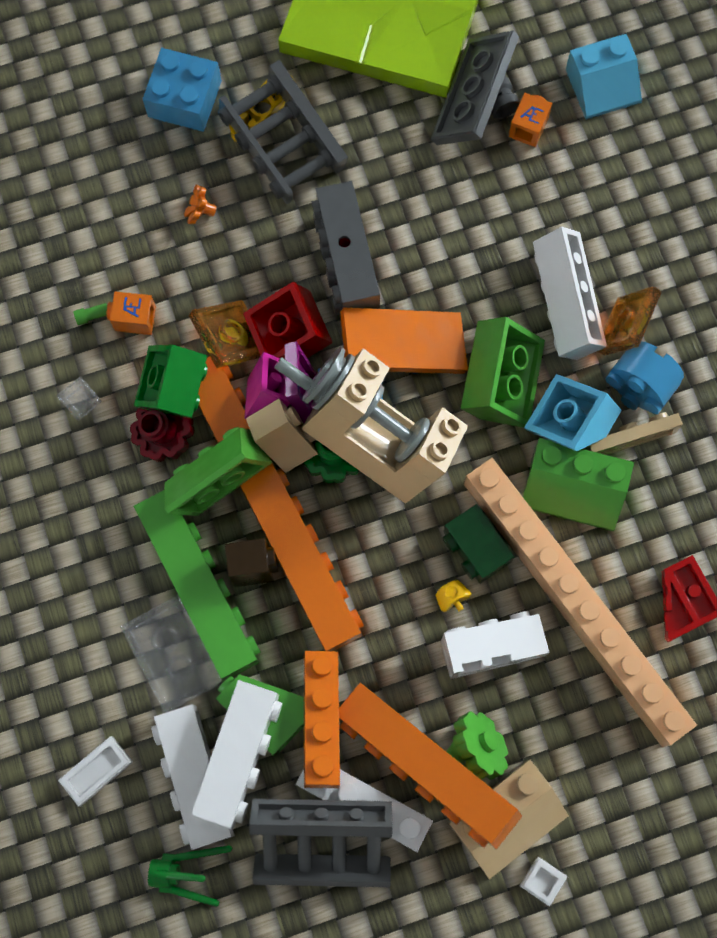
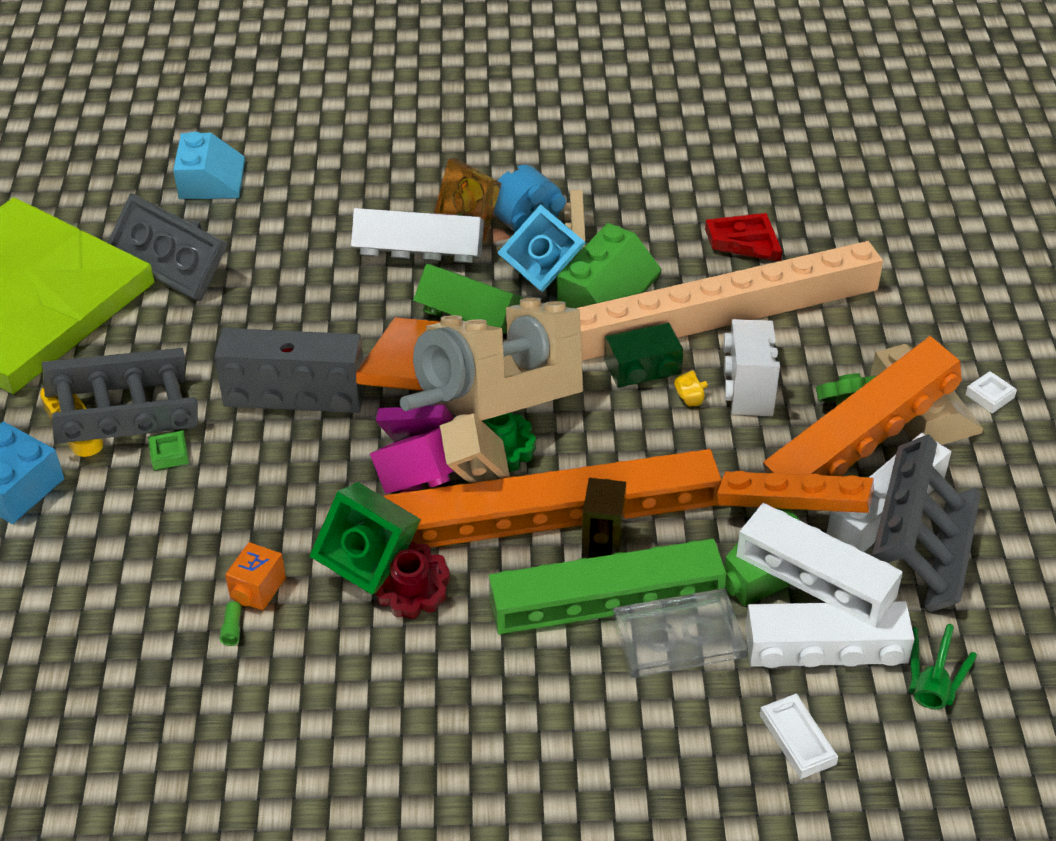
camera: 75 degrees left, 30 degrees down
clear tile [56,376,102,421] -> none
bright green slope [164,427,273,516] -> none
orange plant [184,184,217,224] -> none
clear orange tile [189,300,261,368] -> none
red slope [243,282,333,359] -> none
orange brick [508,93,553,148] -> none
none -> bright green tile [148,430,189,470]

